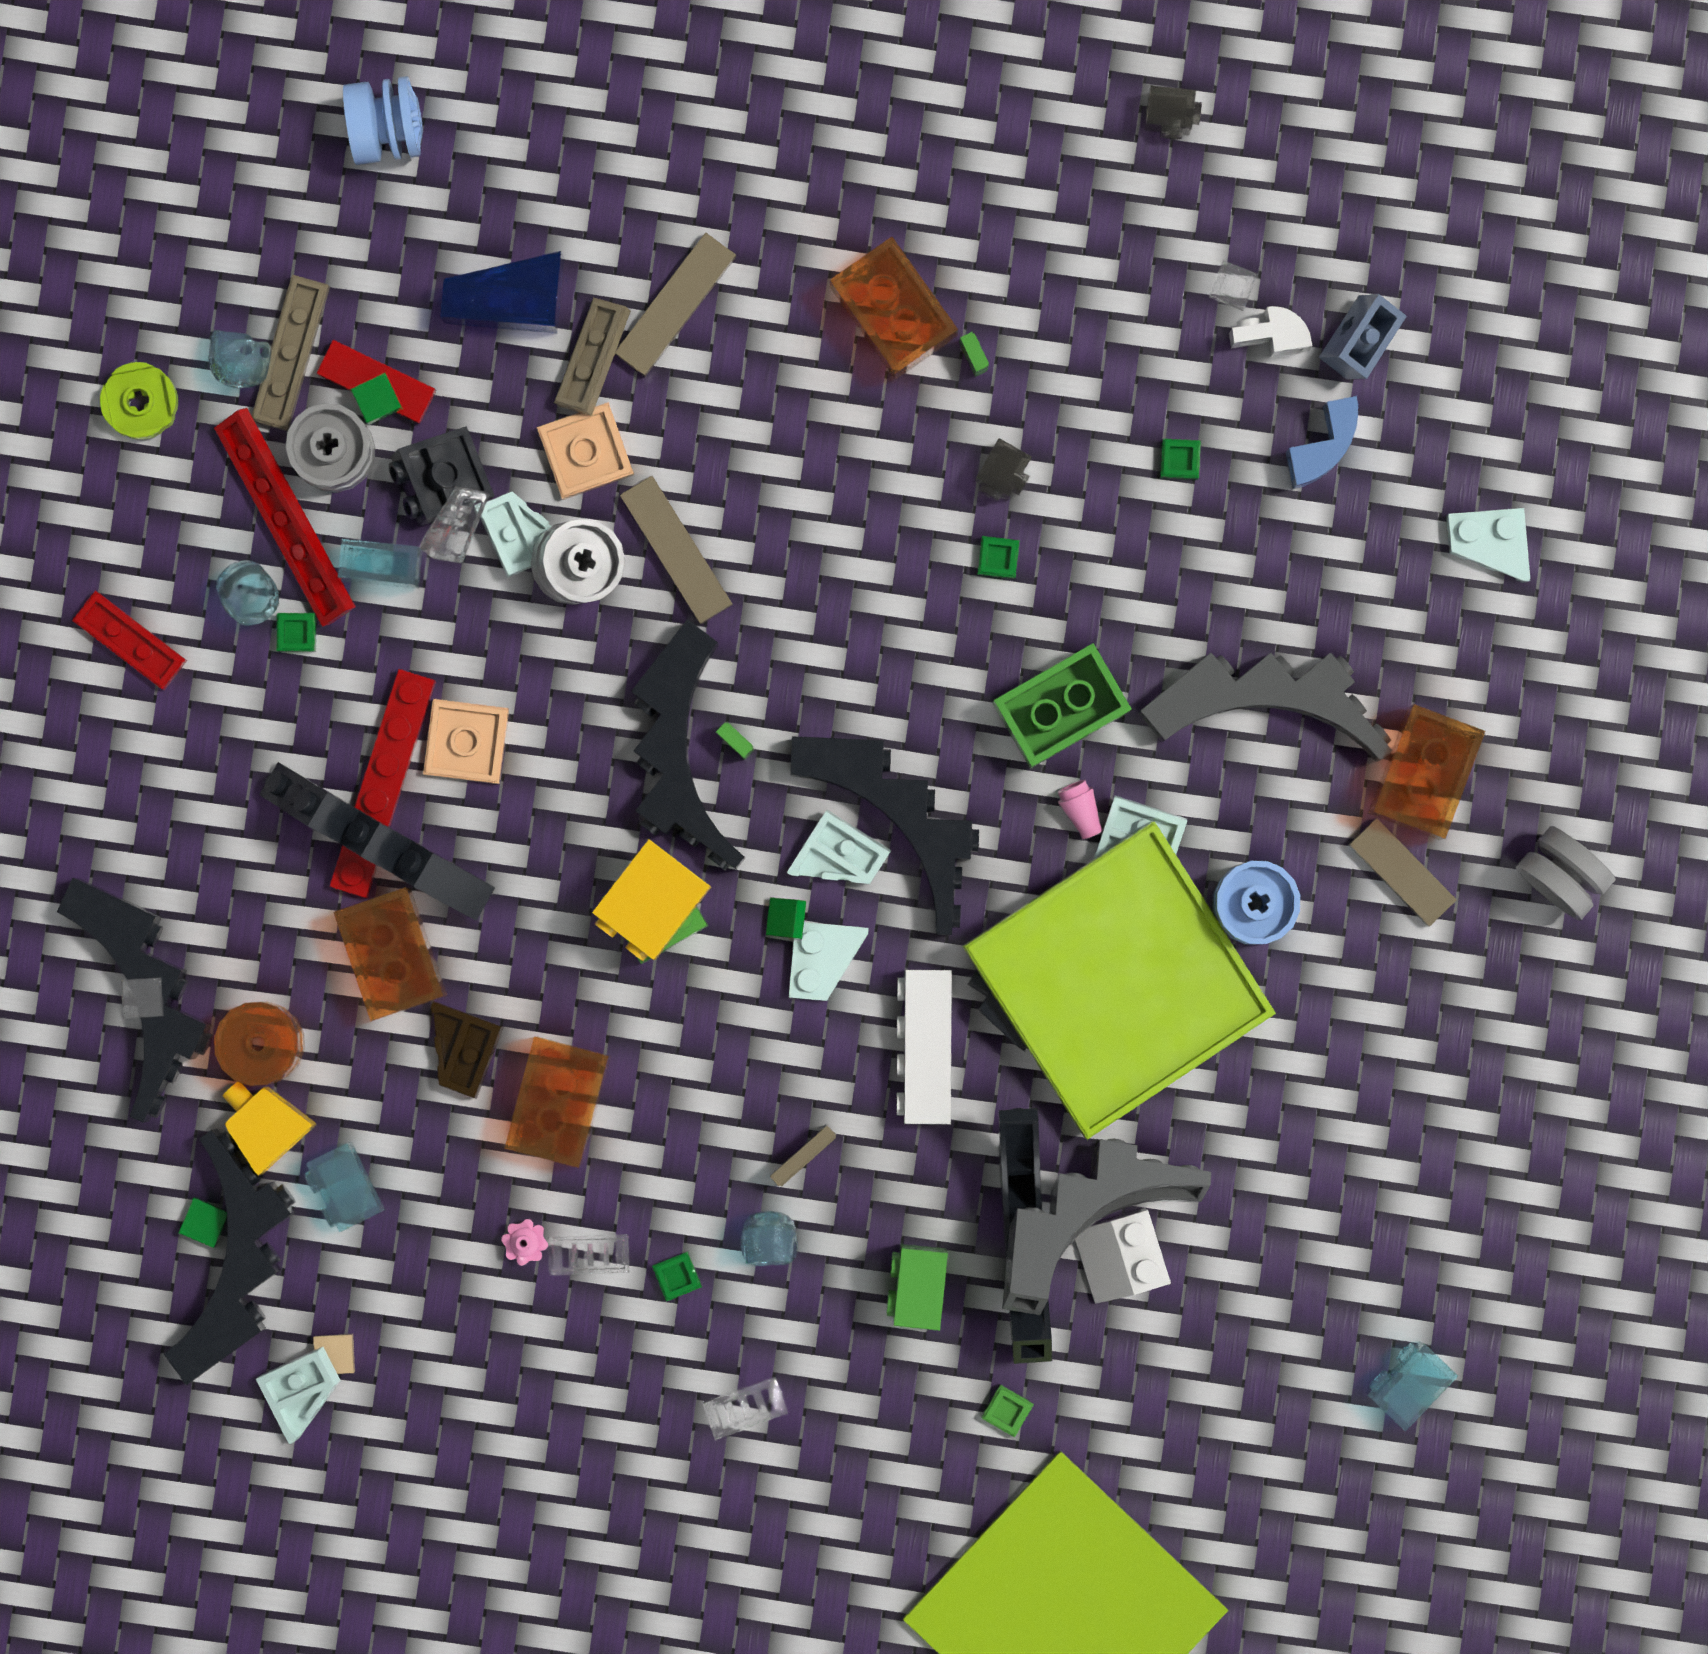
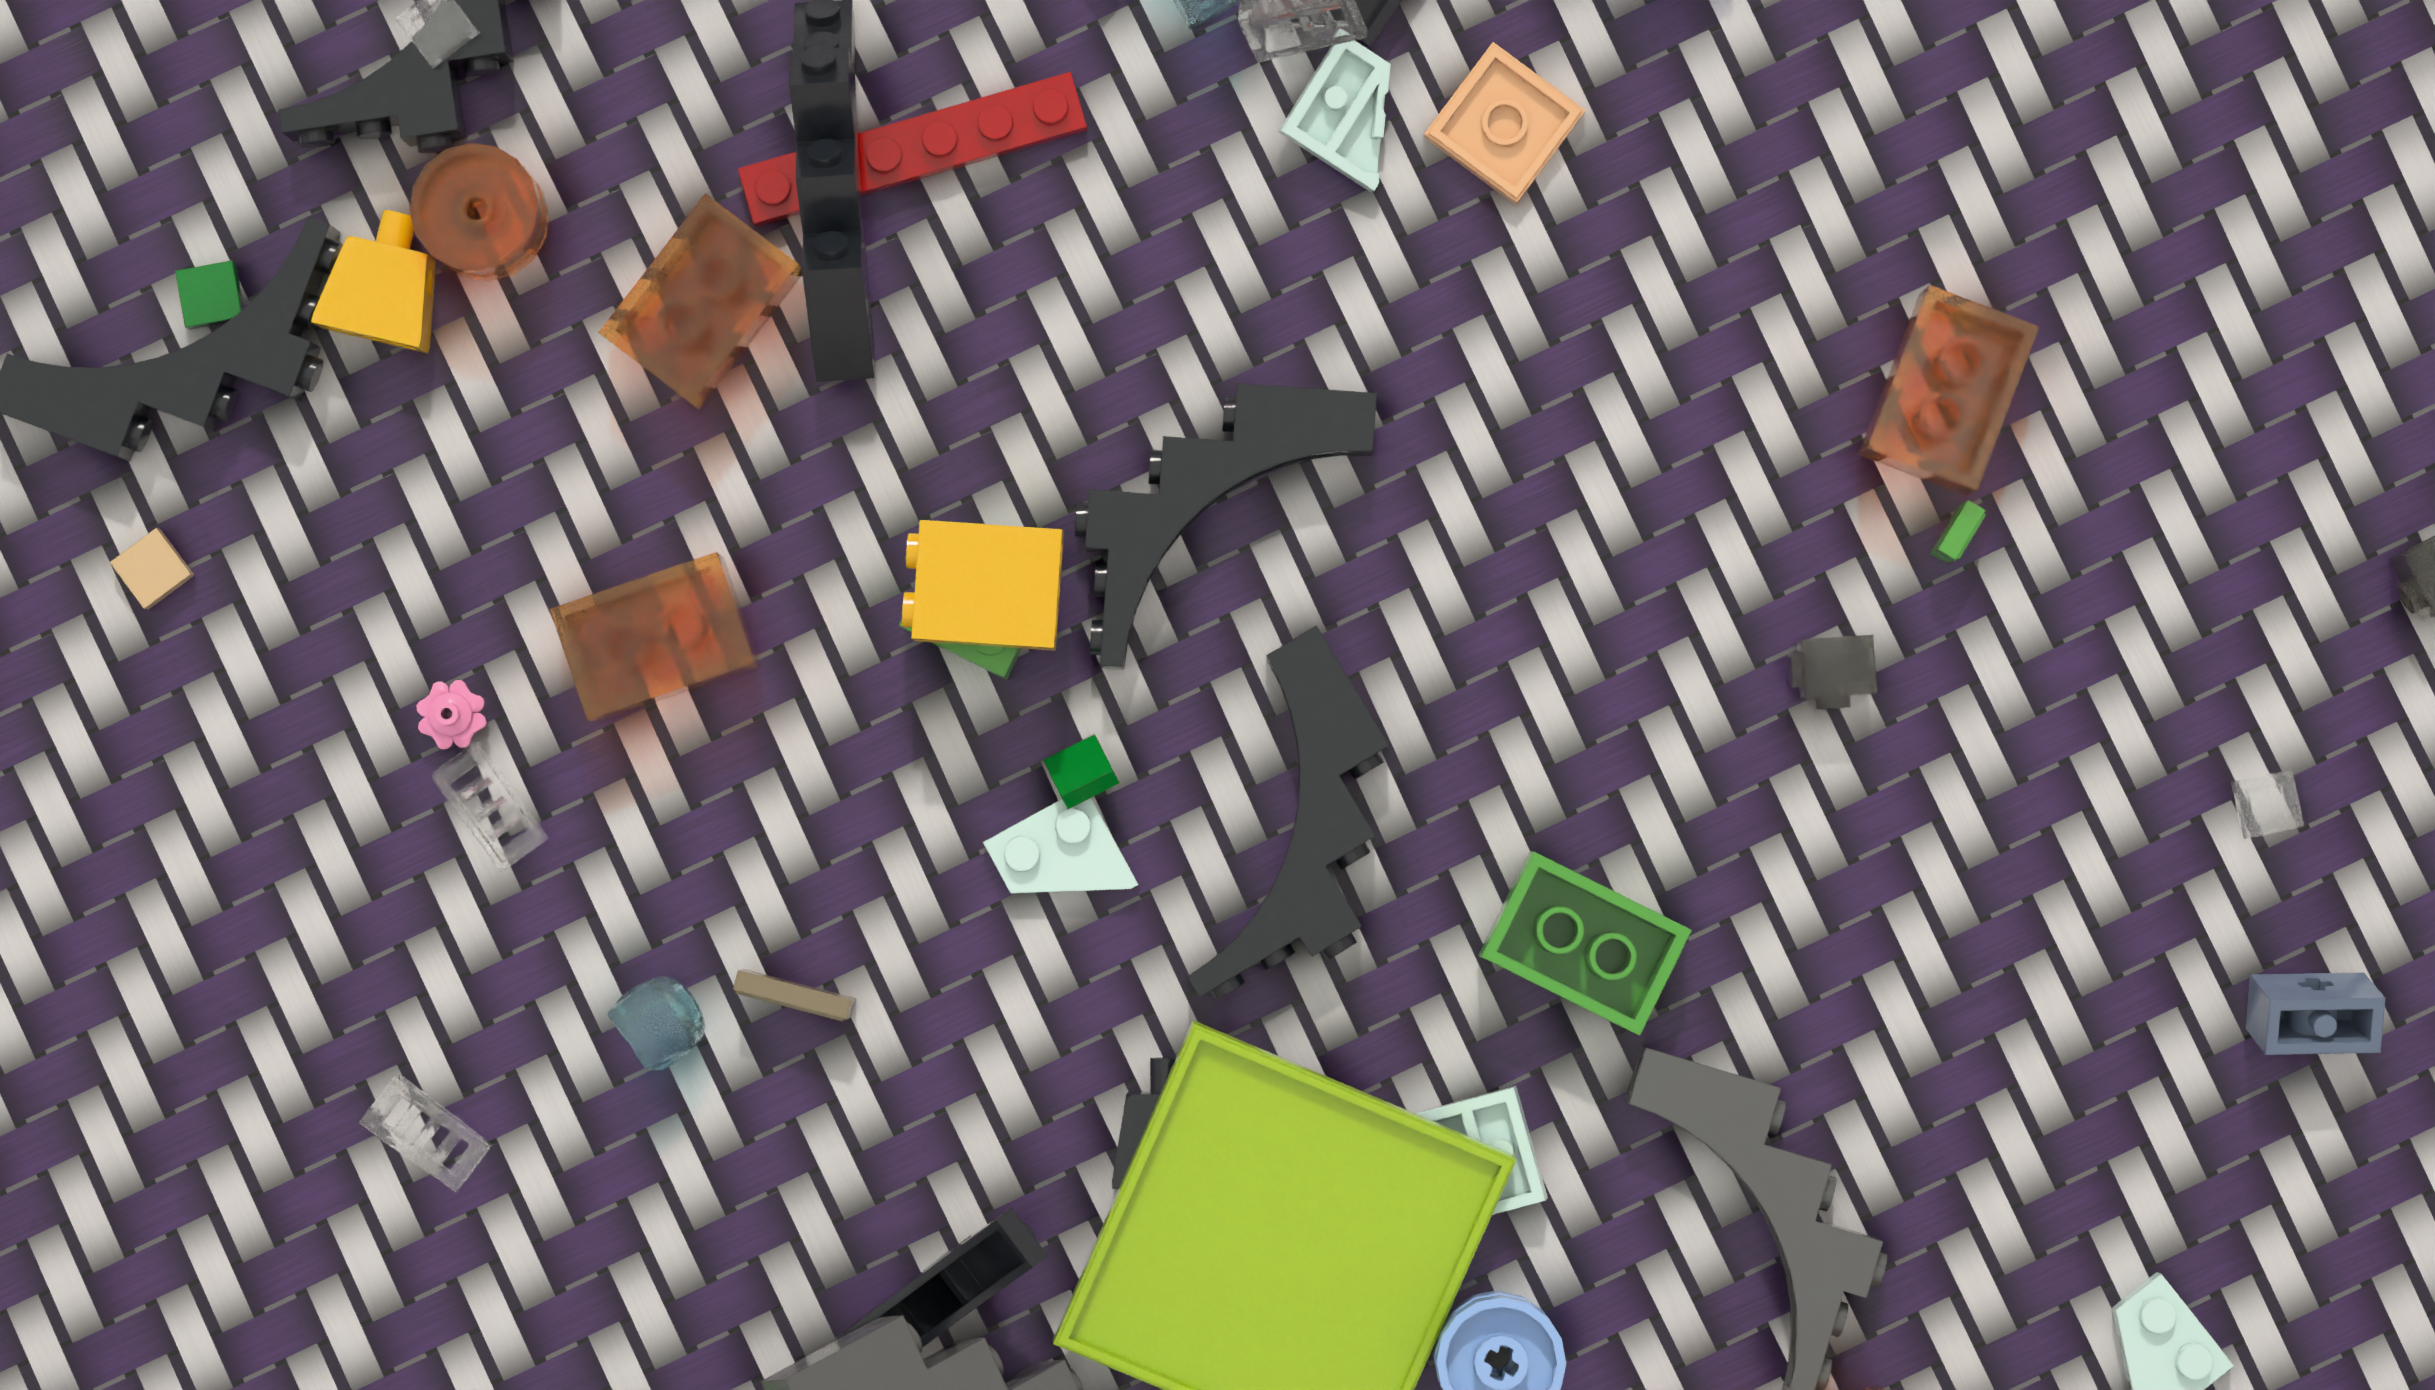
camera: 55 degrees right, 0 degrees up
light aqua wing [256,1347,341,1444] -> none
clear light blue brick [305,1142,385,1232] -> none
light nougat tile [423,699,509,784] -> none
dark brown wing [431,1001,504,1099] -> none
wheel [531,518,625,605] -> none
dark tan tile [554,297,631,416] -> none
dark tan tile [615,232,736,377] -> none
dark tan tile [620,476,733,625] -> none
green tile [652,1251,702,1302] -> none
bright green tile [716,722,754,760] -> none
light aqua wing [787,810,891,884] -> none
bright green brick [886,1244,948,1331] -> none
white brick [897,970,952,1124] -> none
green tile [977,536,1020,579] -> none
bright pink cone [1058,780,1103,839] -> none
green tile [1160,439,1201,480] -> none
white brick [1229,306,1312,357] -> none
medium blue brick [1286,396,1358,489] -> none

